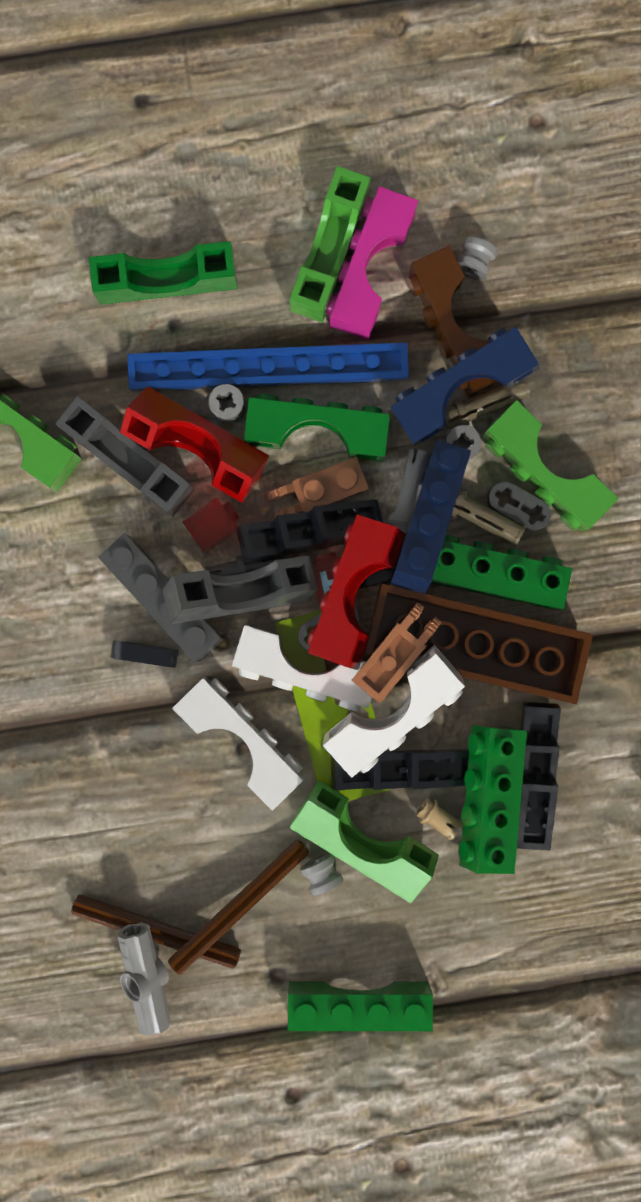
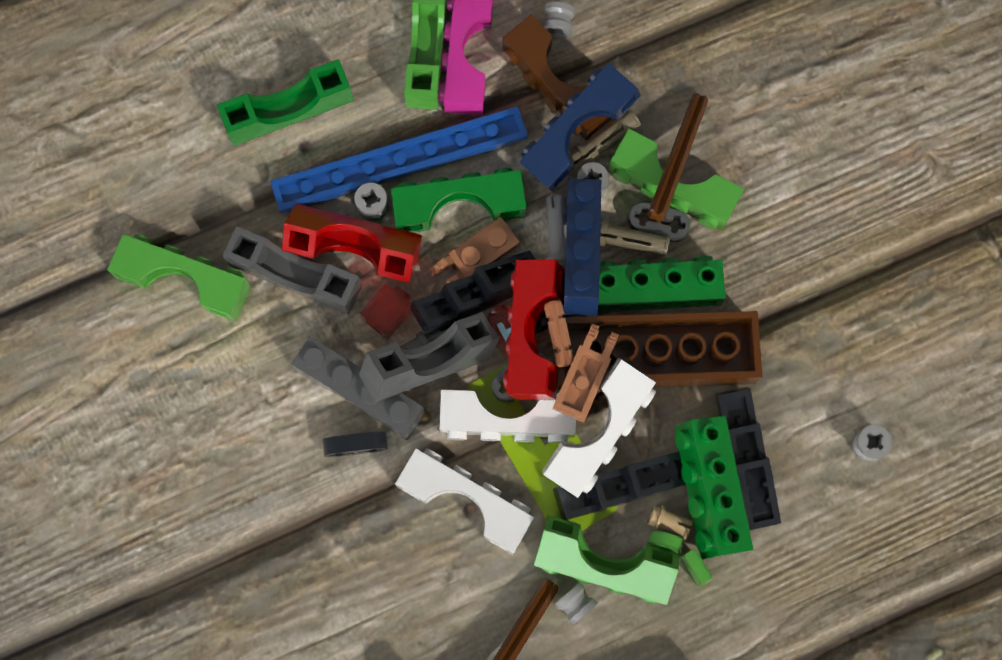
camera: 15 degrees left, 10 degrees down
none -> nougat axle [544,300,574,368]
none -> reddish brown axle [647,93,708,222]
none -> bright green tile [647,531,684,553]
none -> bright green tile [680,549,713,586]

